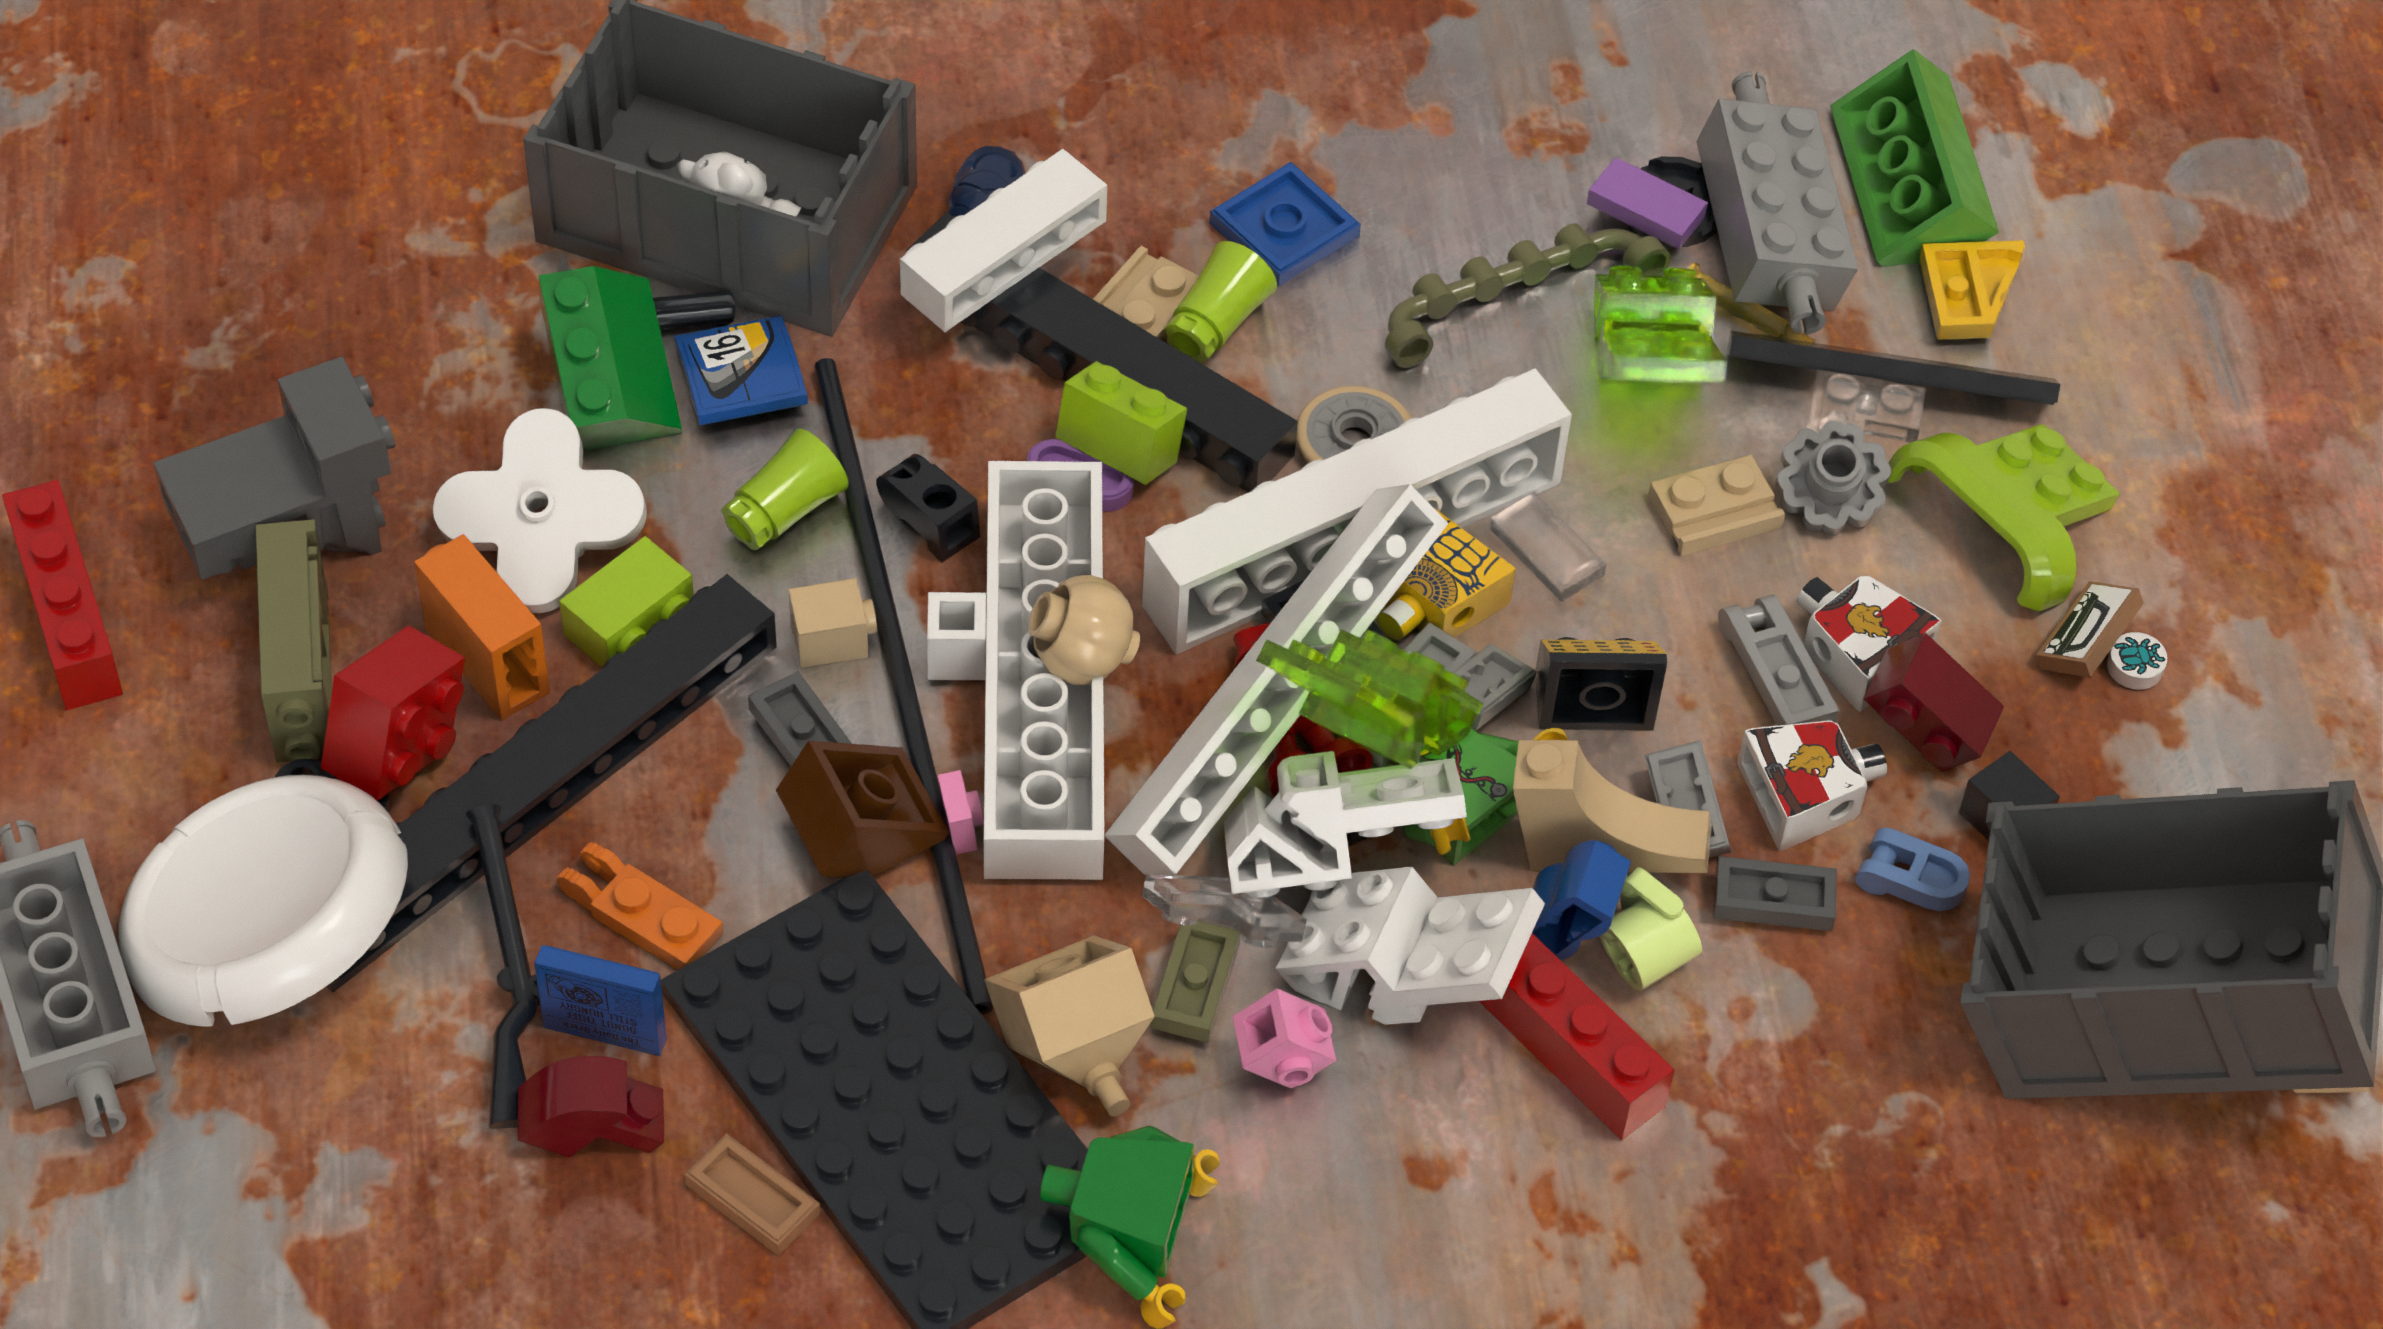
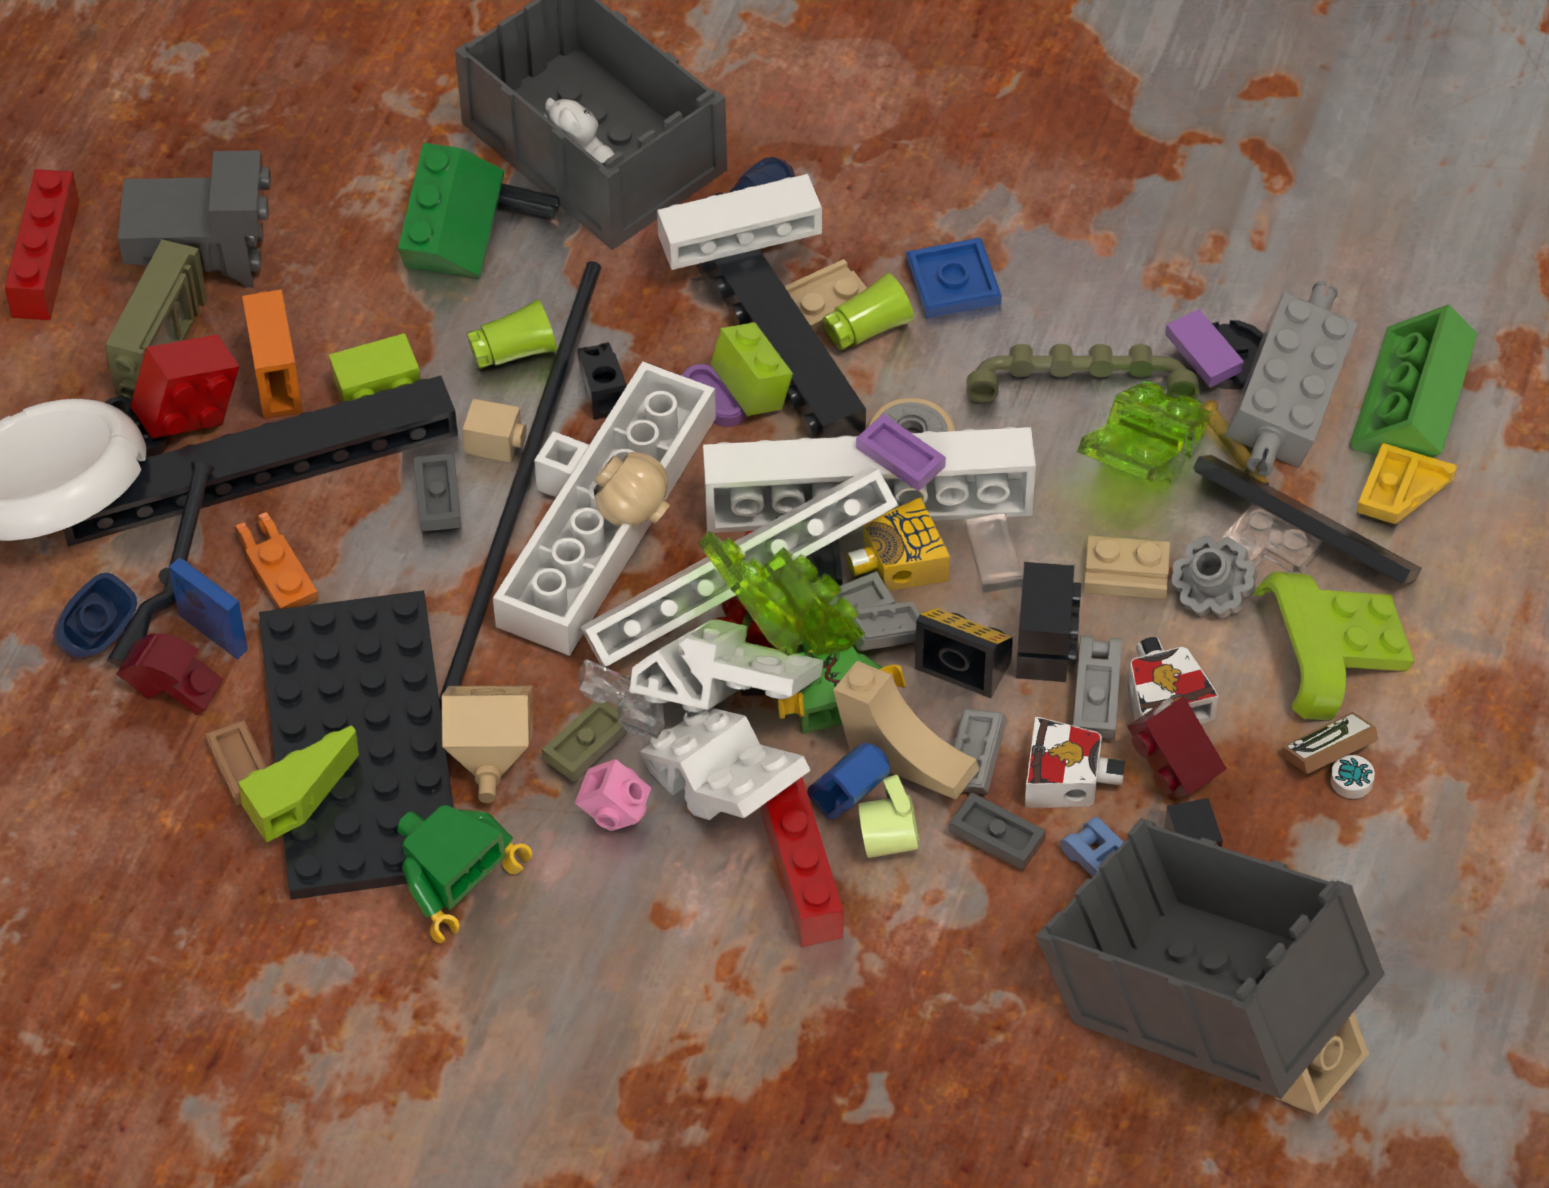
camera: 30 degrees right, 0 degrees up
white plant [433,408,647,613] -> none
blue slope [674,315,808,425] -> none
reddish brown slope [776,740,950,878] -> none
bright pink plate [937,770,984,855] -> none
none -> dark blue piece [53,572,137,659]
none -> lime slope [238,725,359,843]
none -> medium lavender tile [856,414,946,492]
none -> black piece [1016,562,1082,682]

